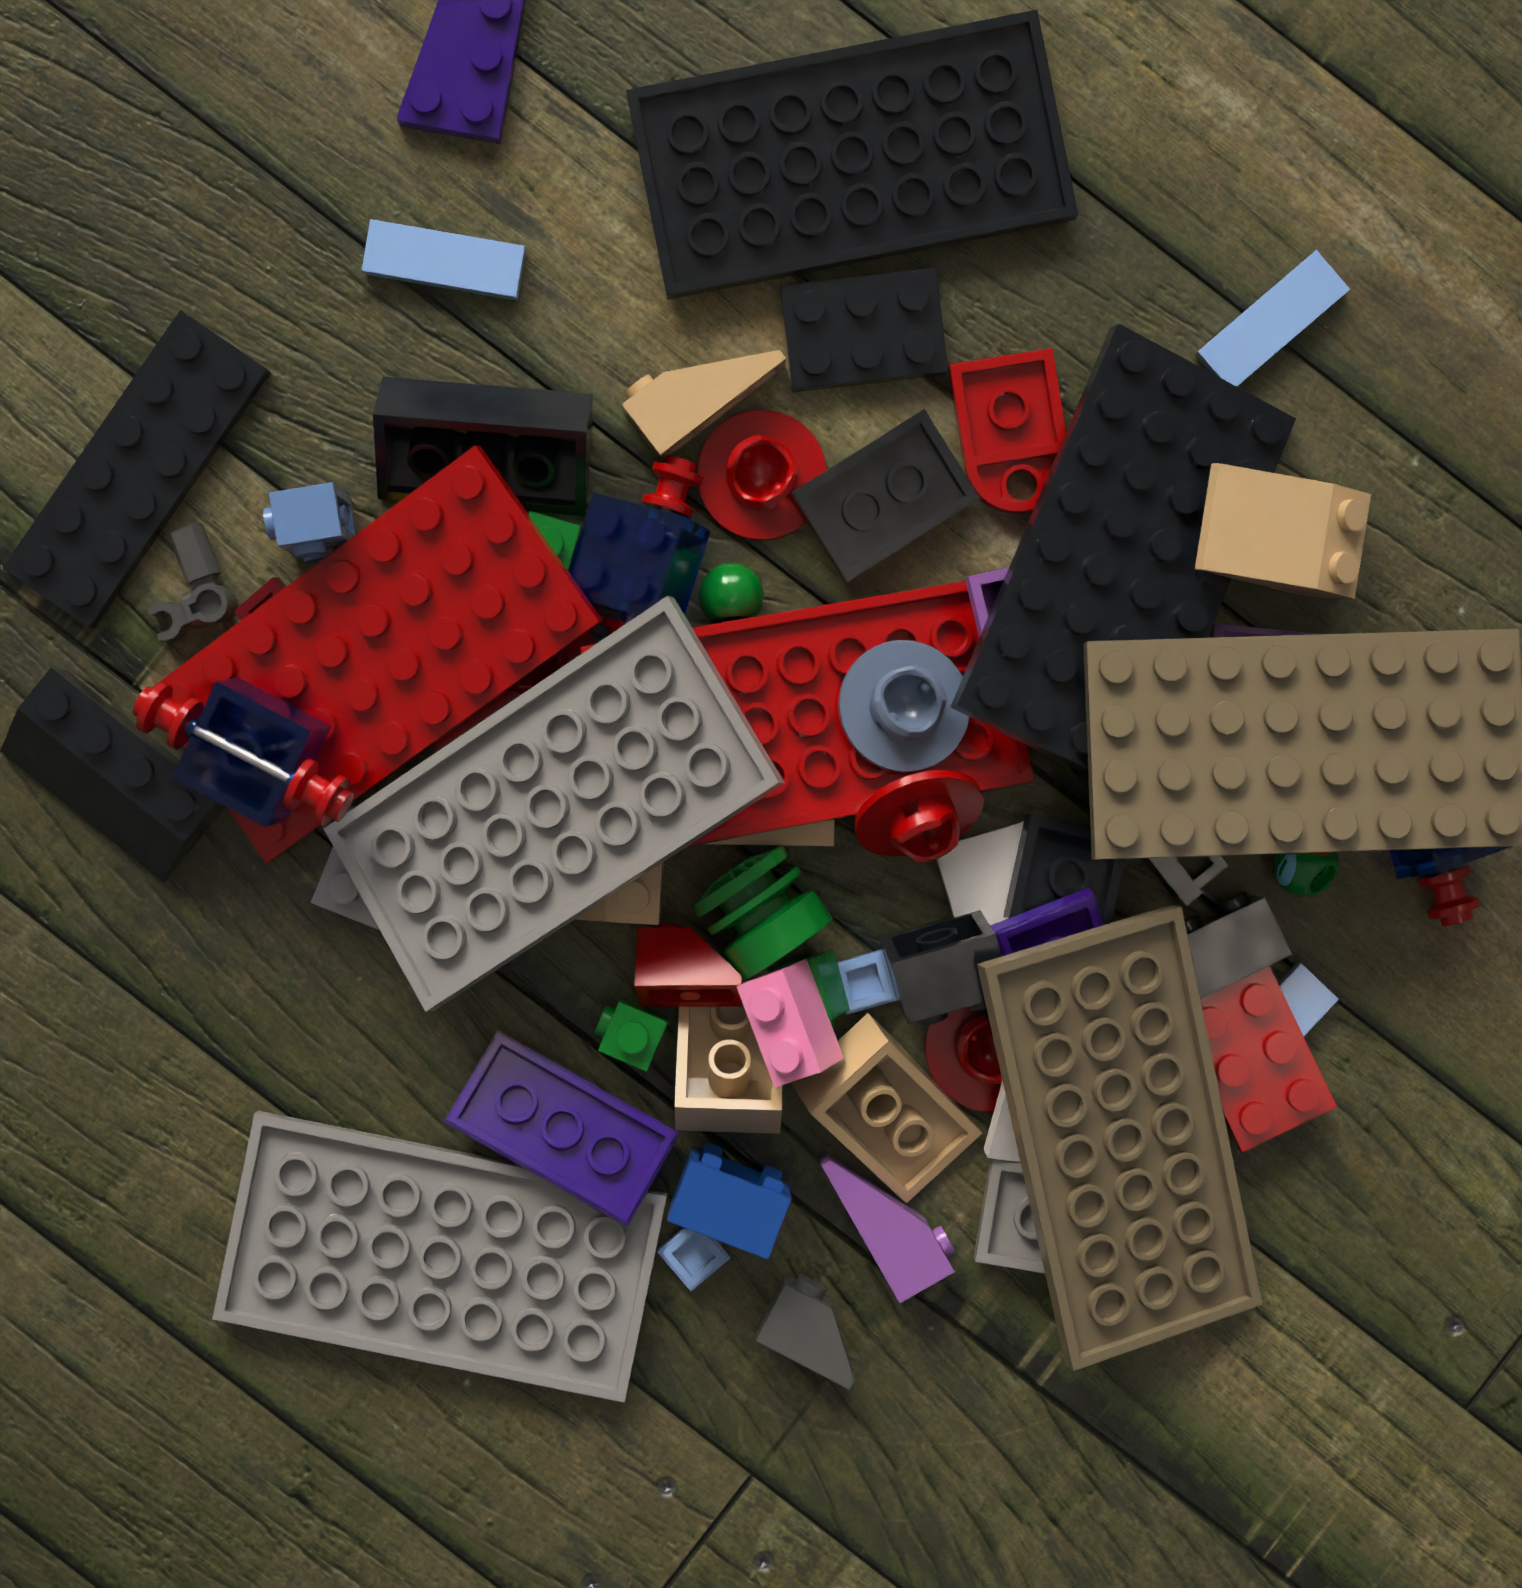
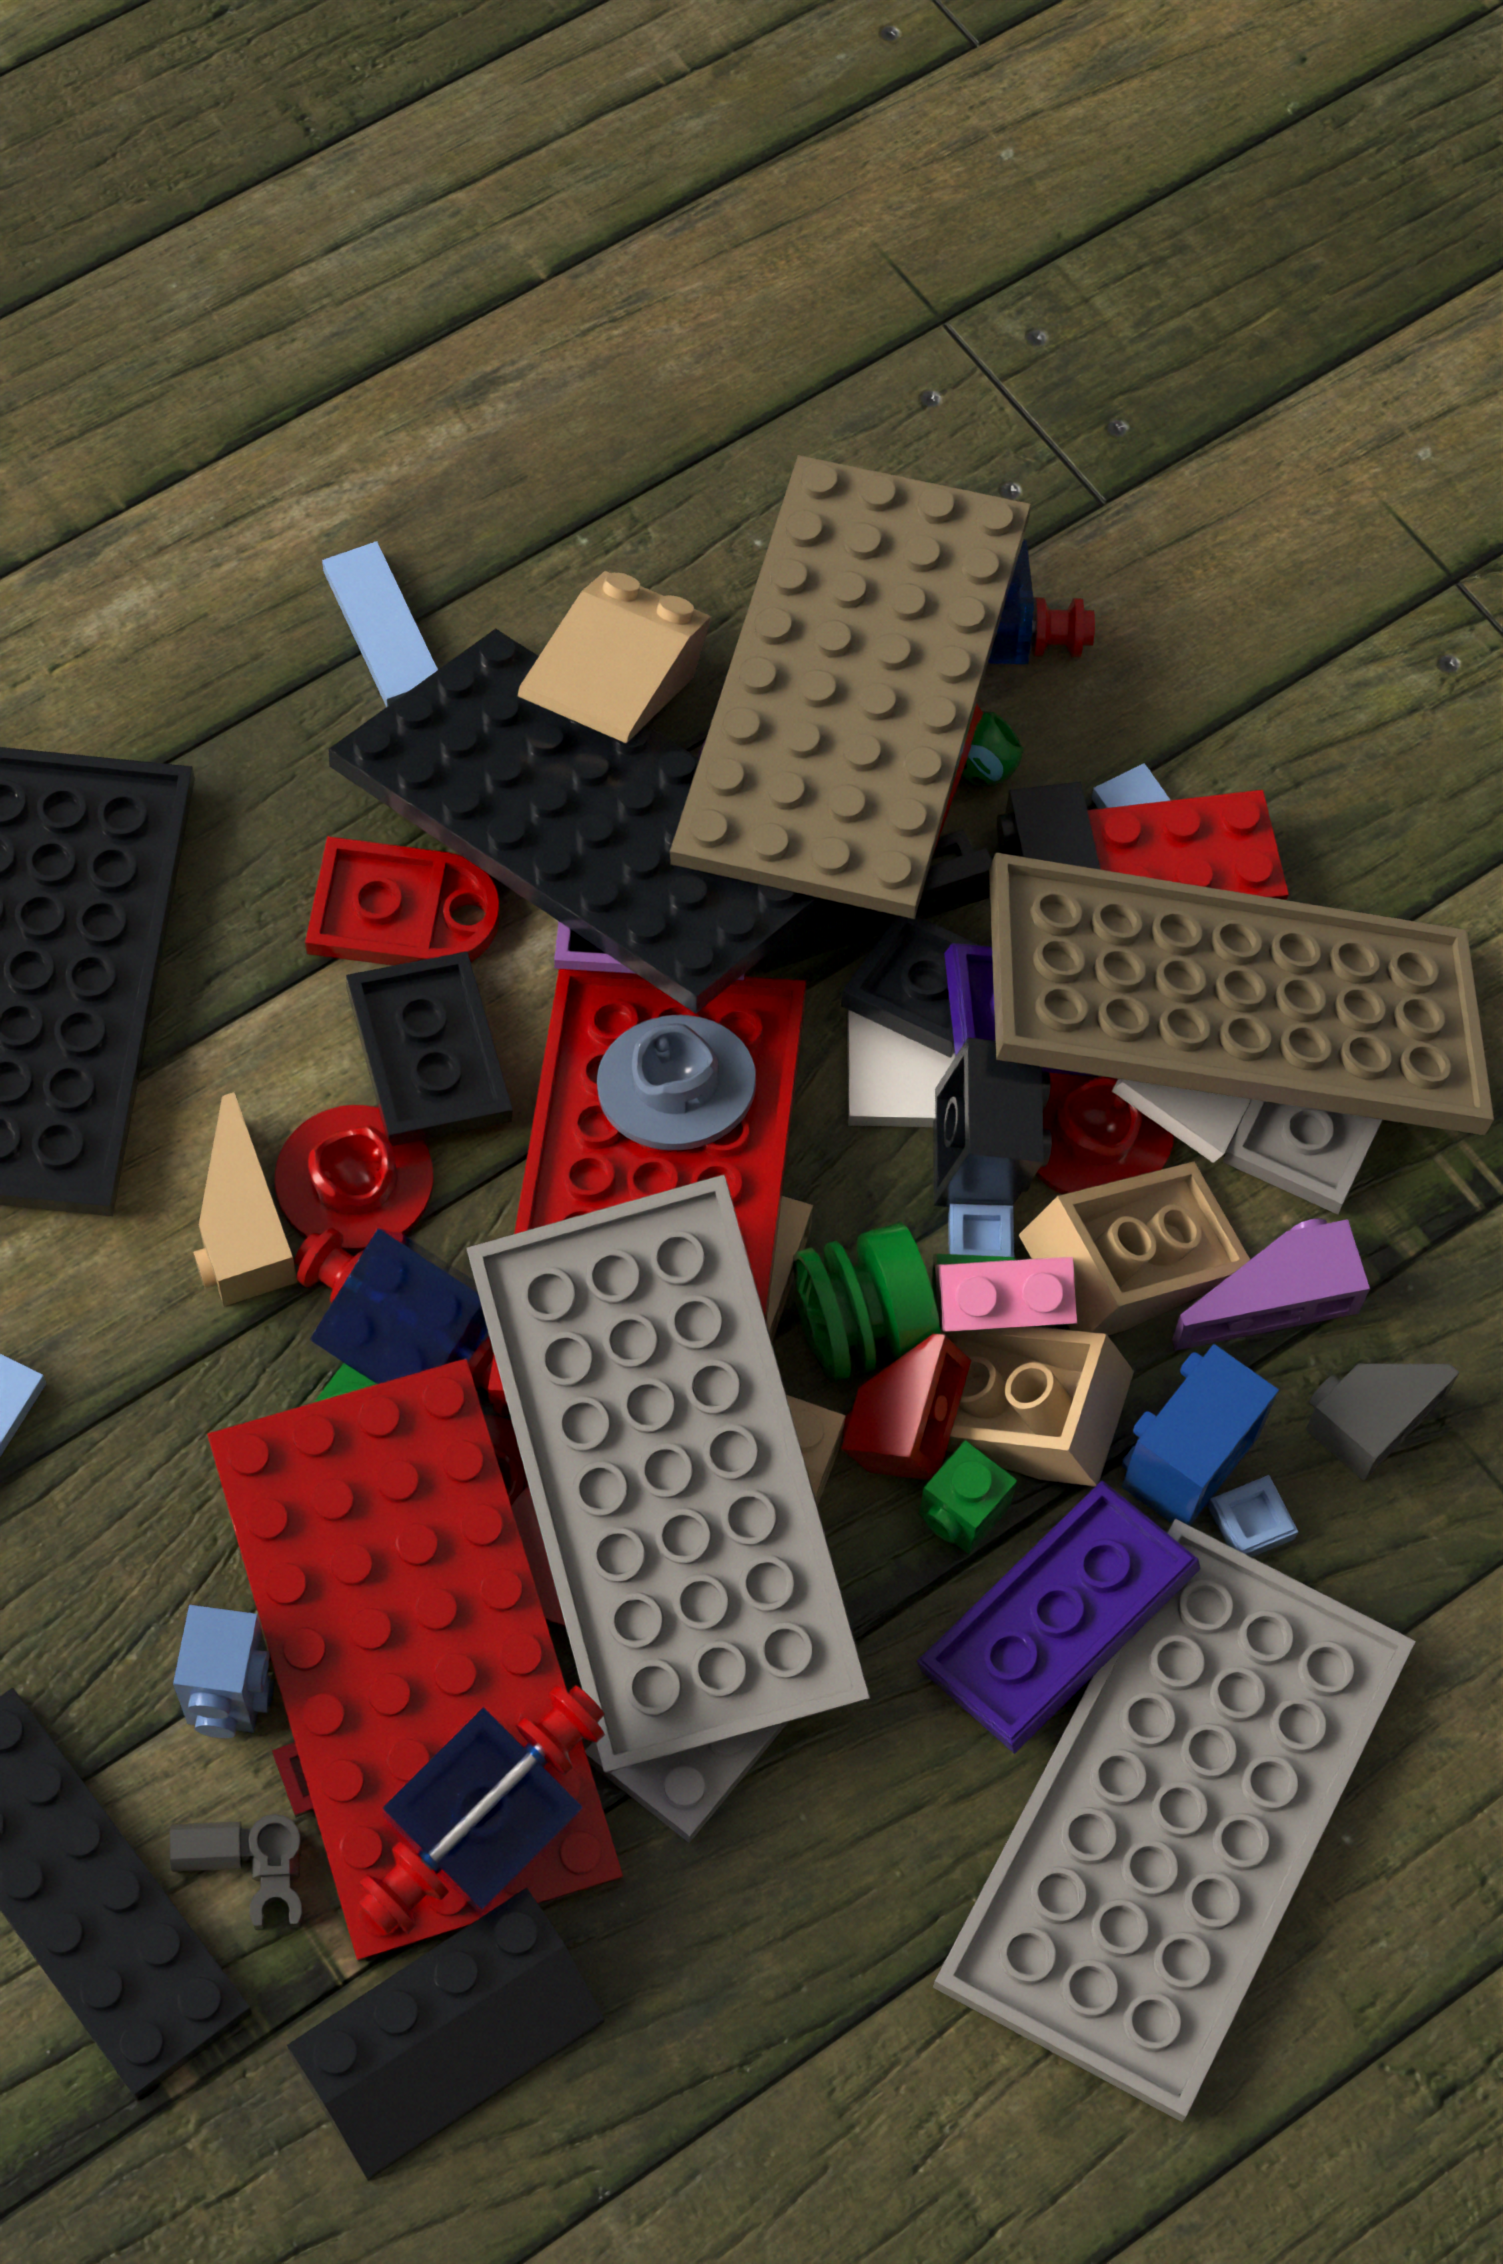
camera: 75 degrees left, 25 degrees down
black slope [373,377,593,516] -> none
green piece [698,562,764,622] -> none
black plate [780,268,948,393] -> none
red piece [854,770,984,863] -> none

